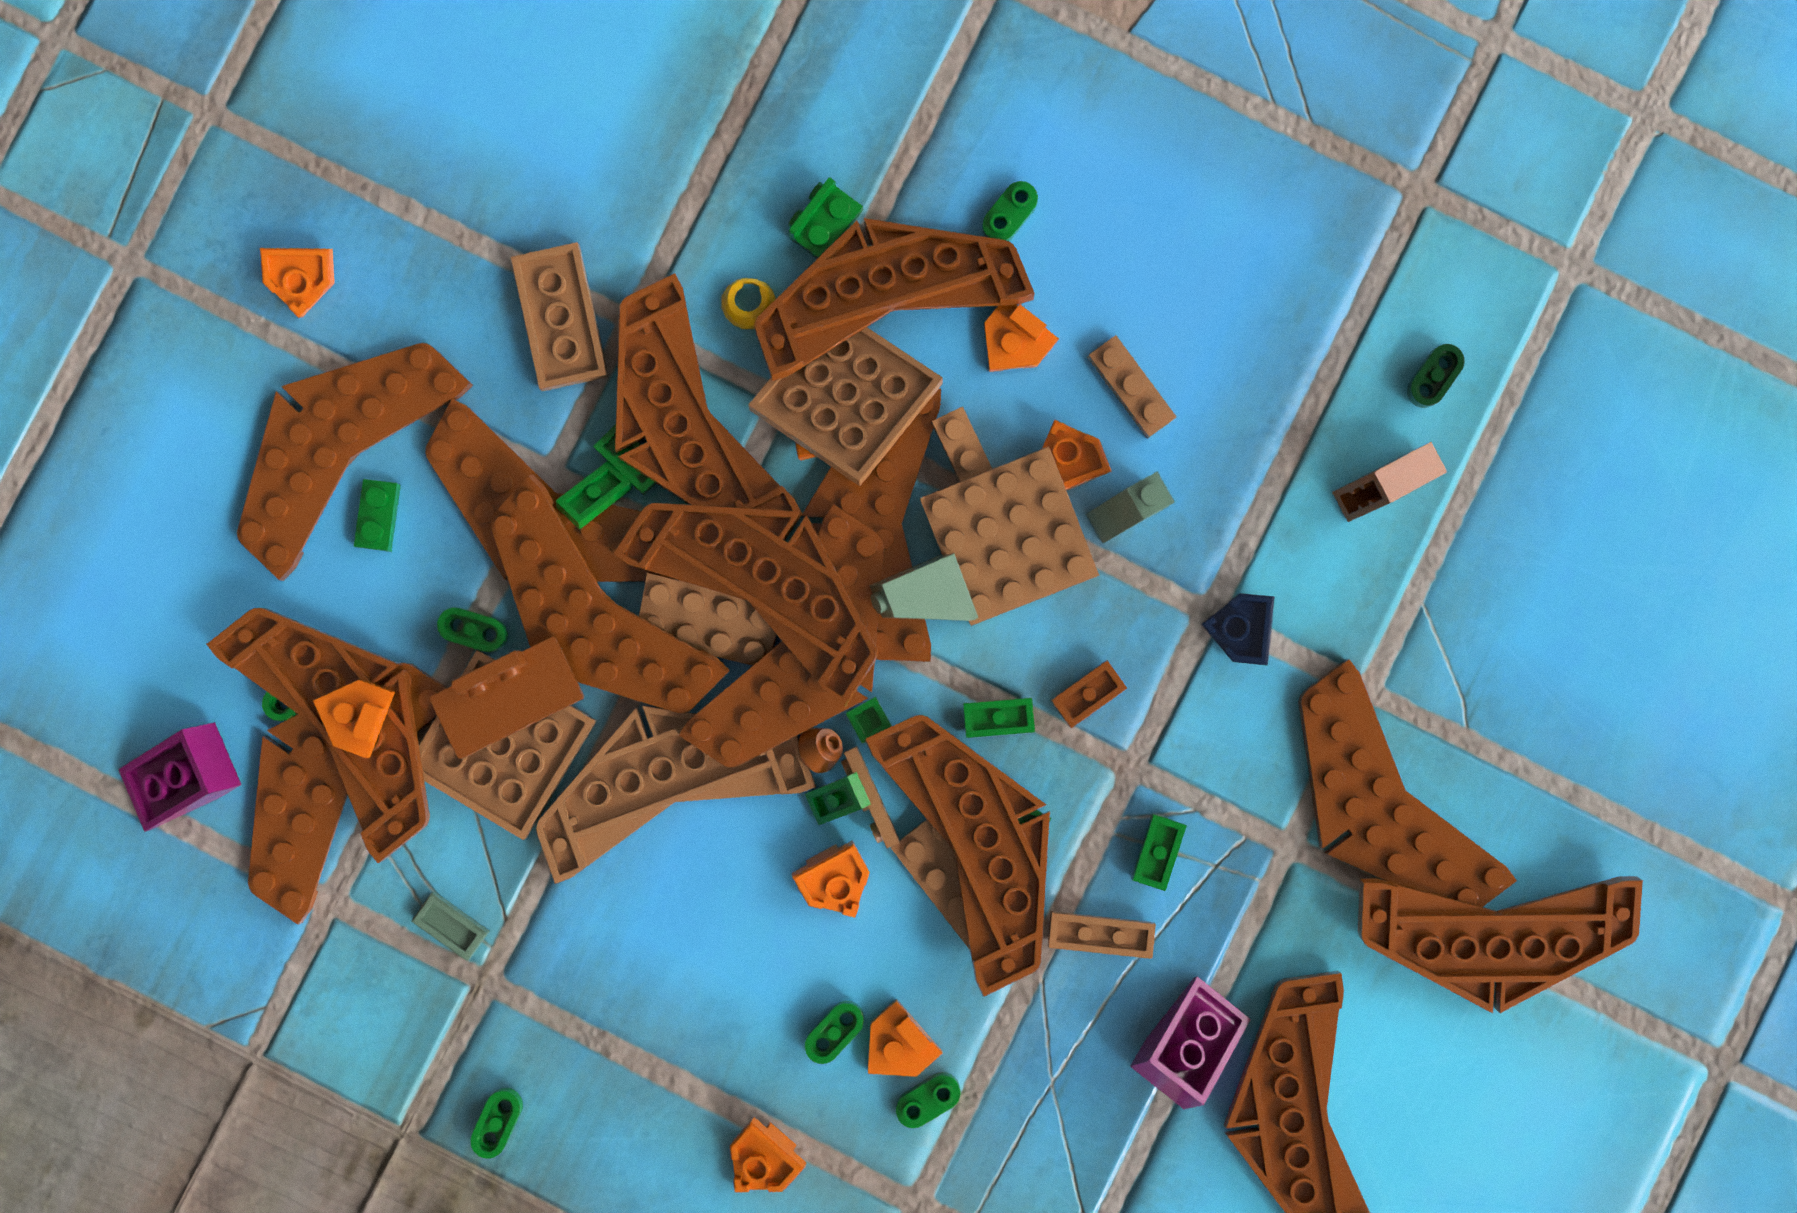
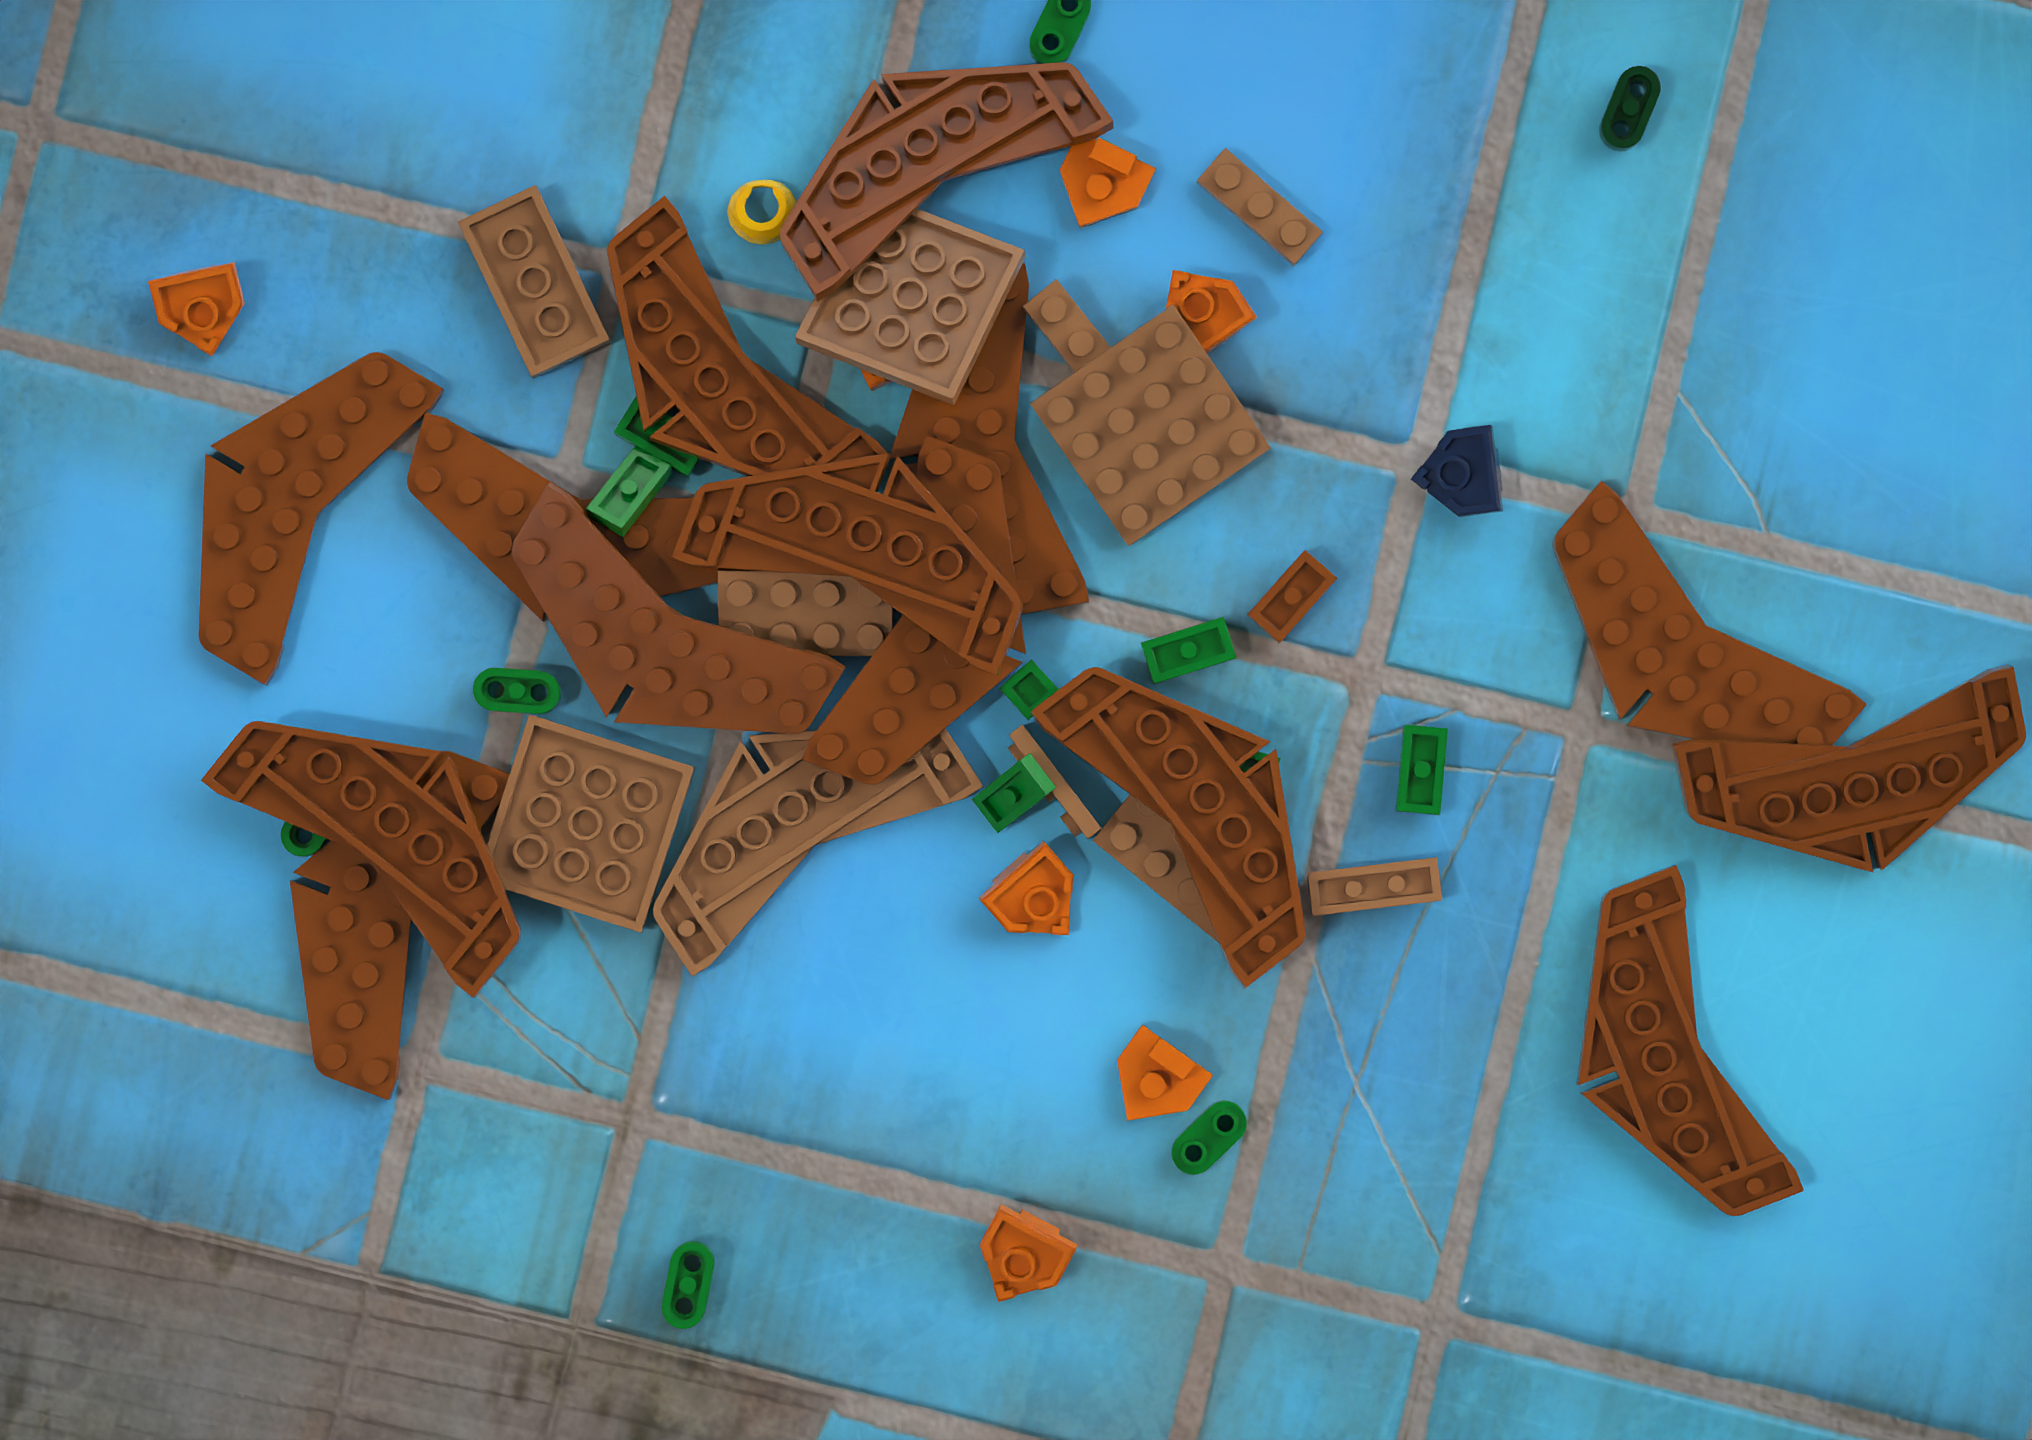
camera: 10 degrees left, 0 degrees up
magenta slope [118,722,241,832] -> none
orange plate [313,680,395,758] -> none
green plate [354,479,401,552] -> none
sand green tile [411,891,490,961] -> none
dark orange bracket [430,637,584,759] -> none
green bracket [788,177,863,259] -> none
dark orange cone [798,727,843,773] -> none
green plate [805,1001,864,1064] -> none
sand green slope [869,553,978,621] -> none
sand green slope [1086,472,1175,543] -> none
magenta slope [1130,976,1251,1110] -> none
slope [1332,442,1447,522] -> none

